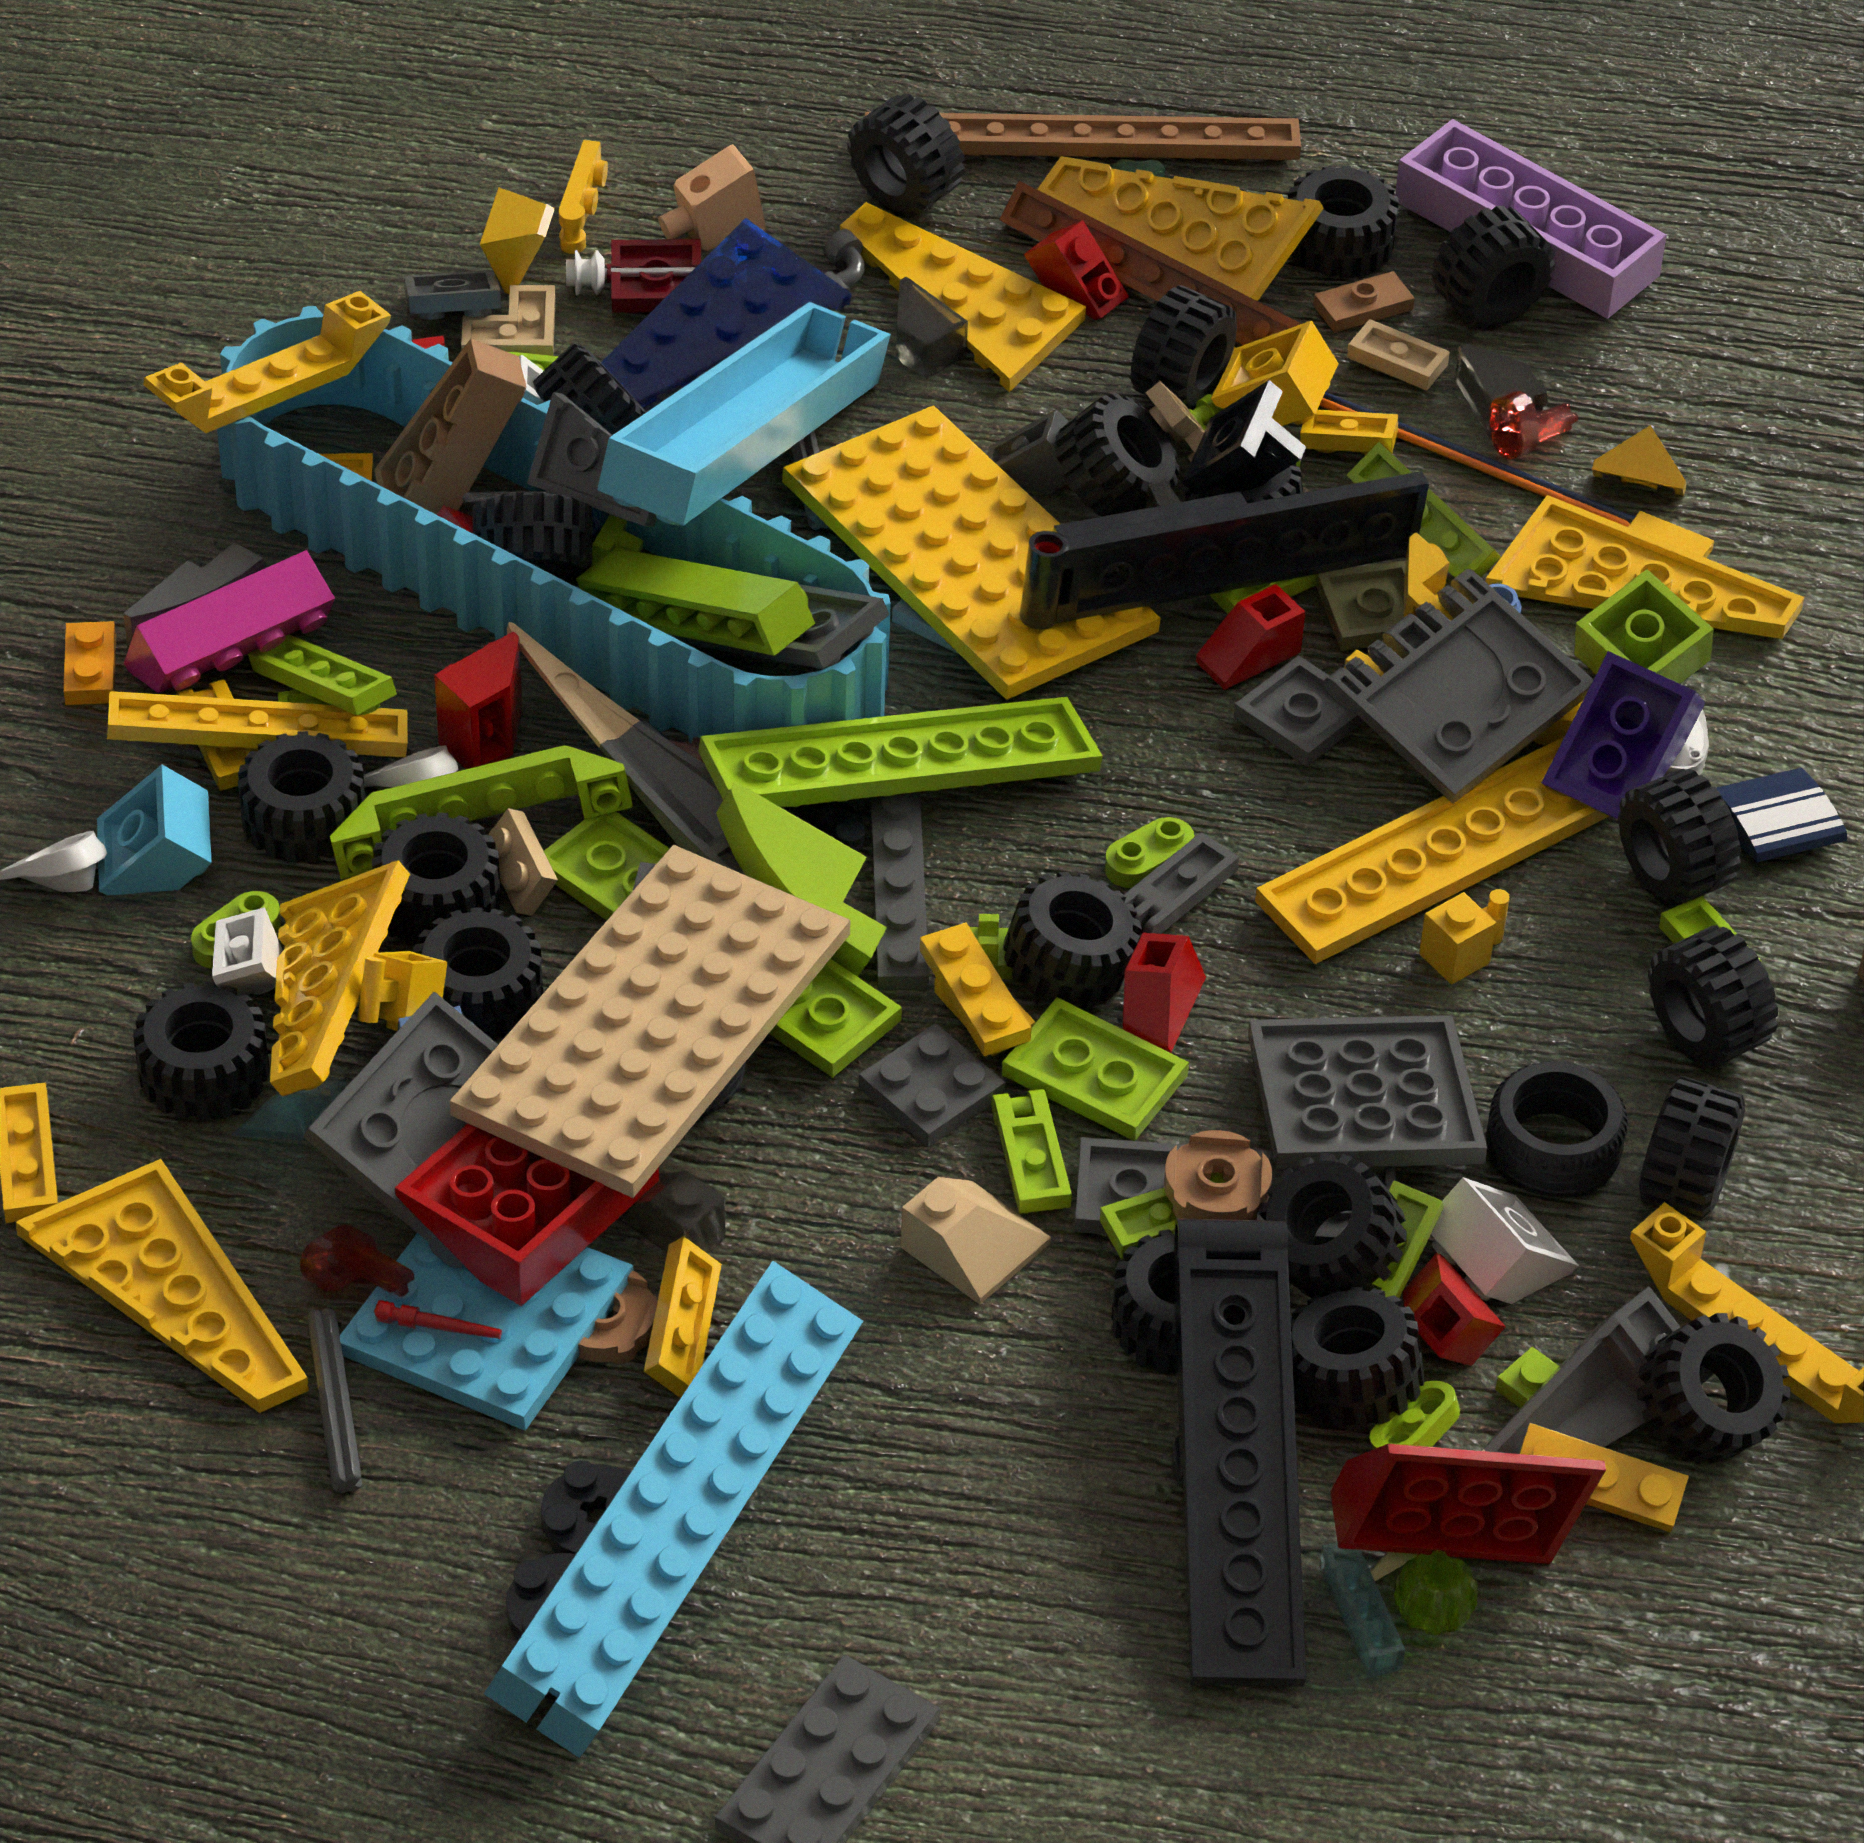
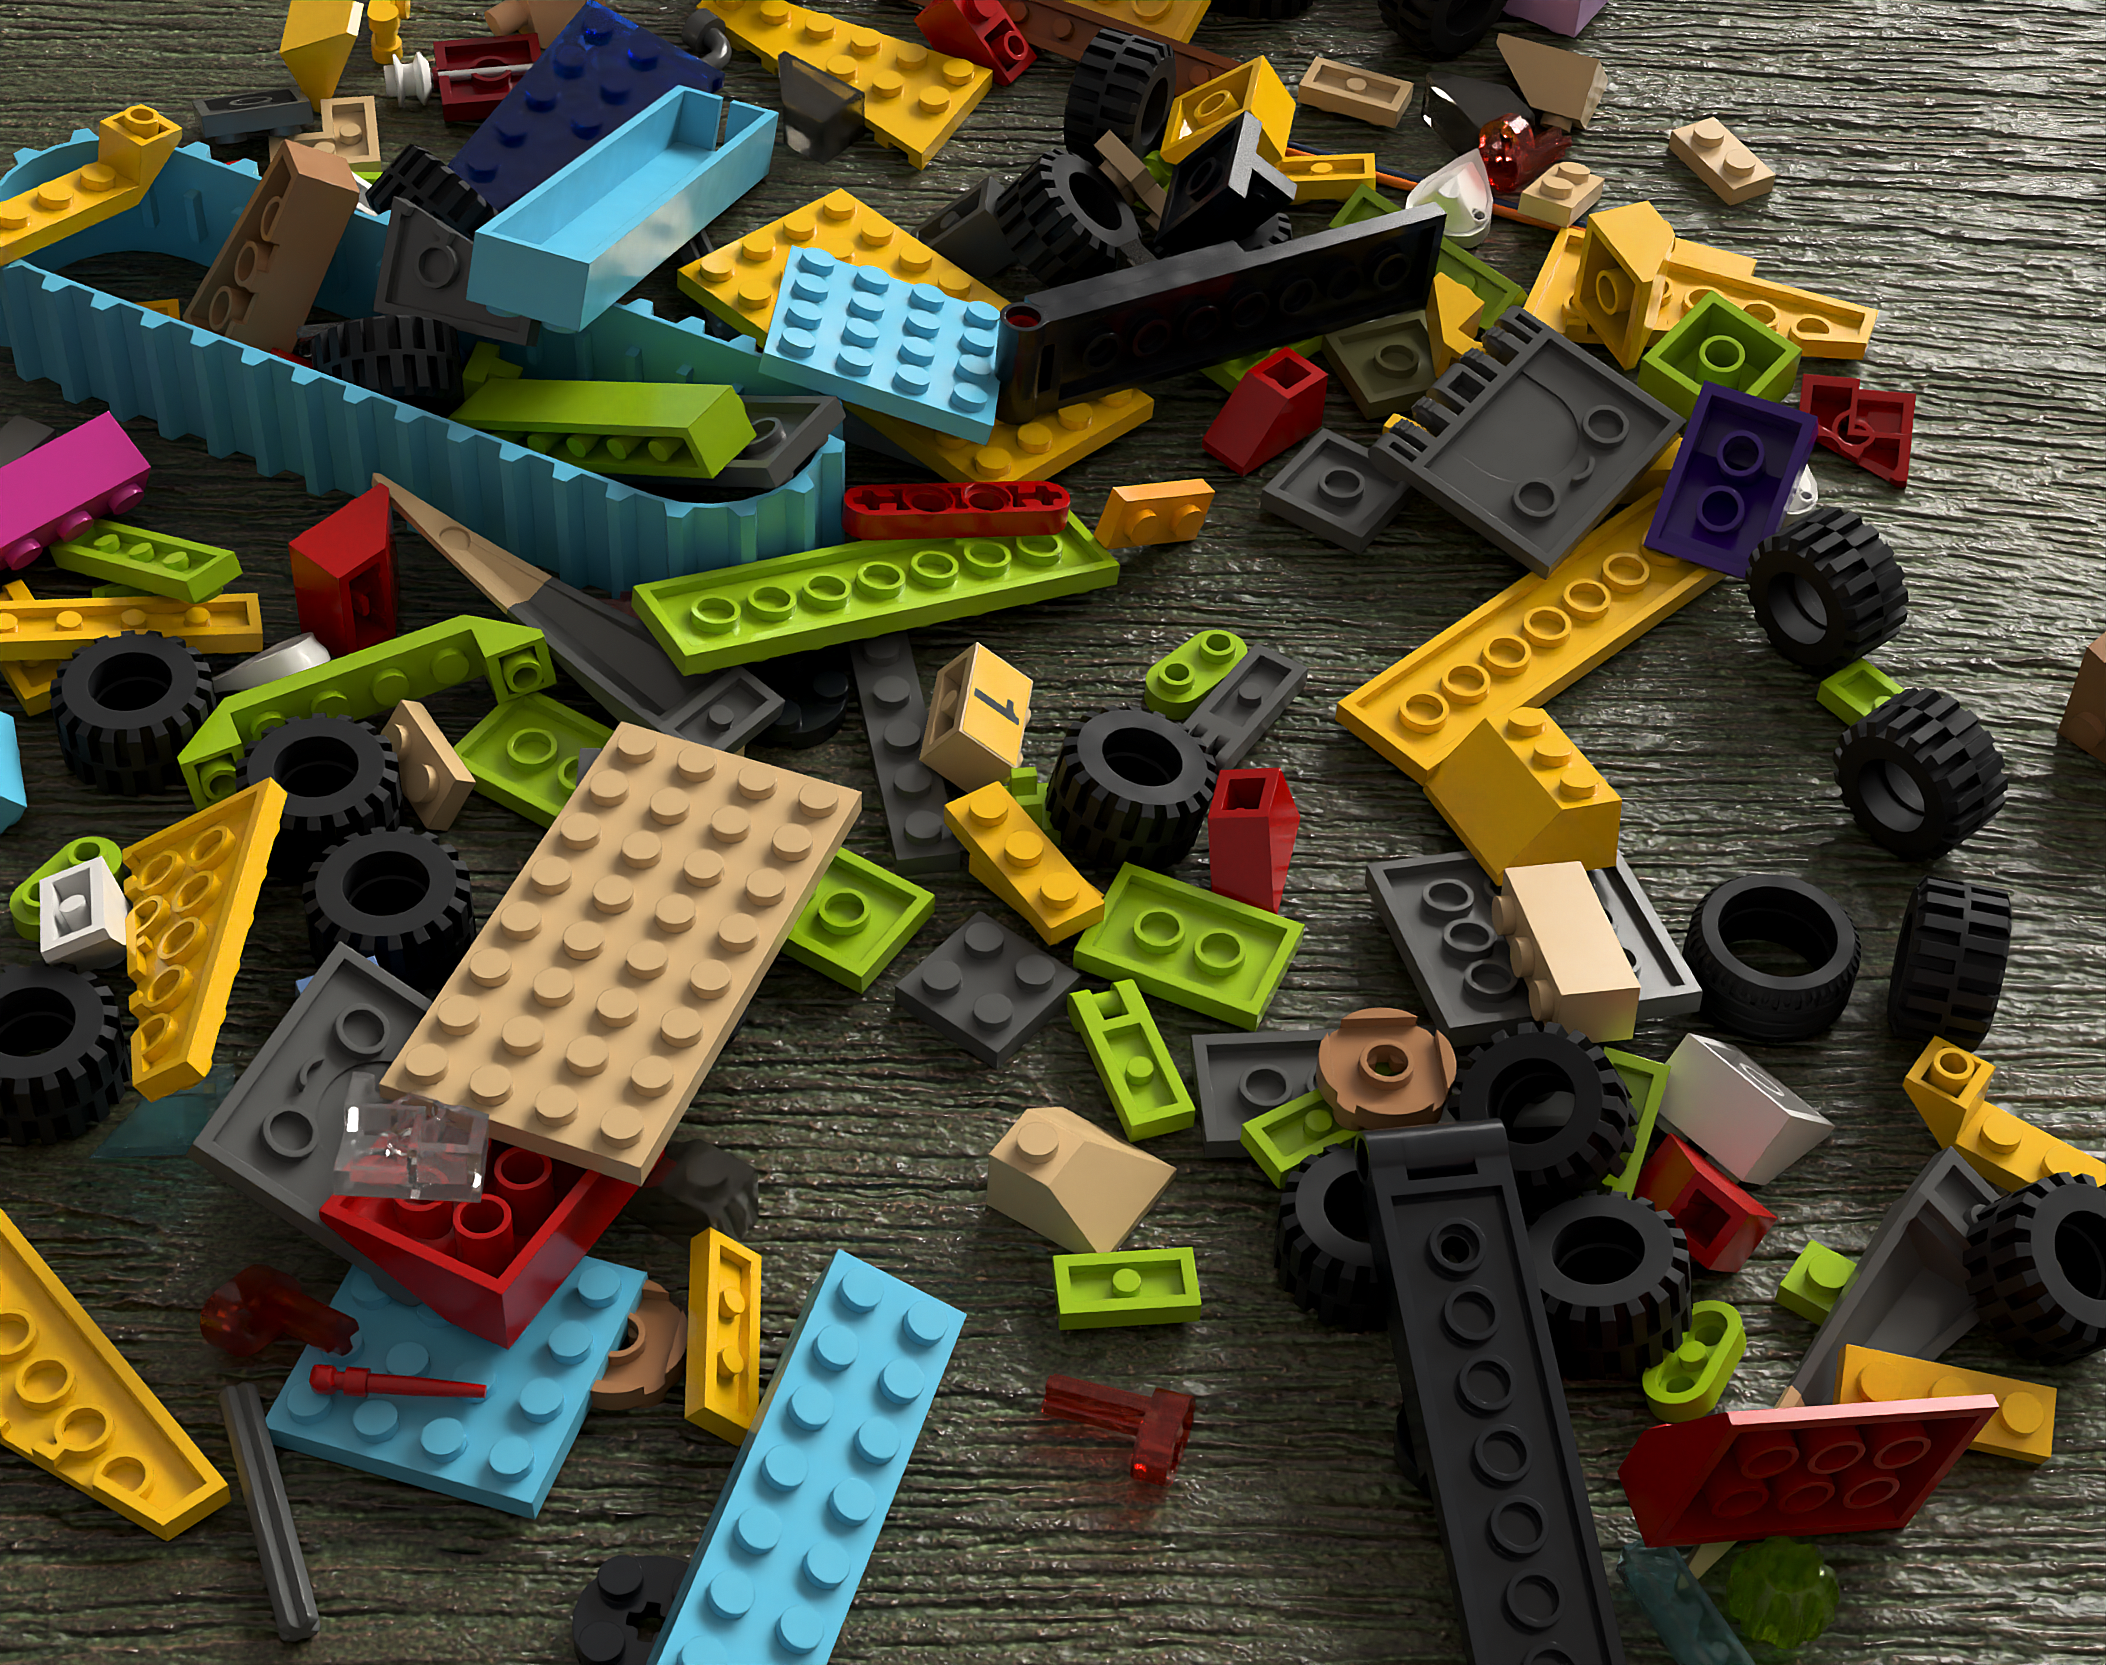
camera: 10 degrees left, 0 degrees up
yellow brick [357,951,447,1031] -> none
lime slope [716,782,887,977] -> none
medium nougat plate [1313,271,1415,333] -> none
yellow brick [1419,889,1510,985] -> none
yellow slope [1592,425,1686,496] -> none
dark blue slope [1716,767,1847,862] -> none
none -> clear slope [333,1072,489,1203]
none -> medium azure plate [757,245,1000,446]
none -> red beam [841,481,1071,540]
none -> brick [919,642,1033,794]
none -> clear red piece [1041,1373,1196,1488]
none -> lime plate [1052,1247,1202,1330]
none -> light orange plate [1093,478,1215,550]
none -> white piece [1405,148,1493,248]
none -> yellow slope [1423,707,1622,886]
none -> tan brick [1492,861,1641,1043]
none -> tan slope [1496,33,1608,133]
none -> tan plate [1517,162,1605,228]
none -> yellow slope [1572,200,1675,370]
none -> tan plate [1668,117,1776,206]
none -> red slope [1799,374,1916,488]

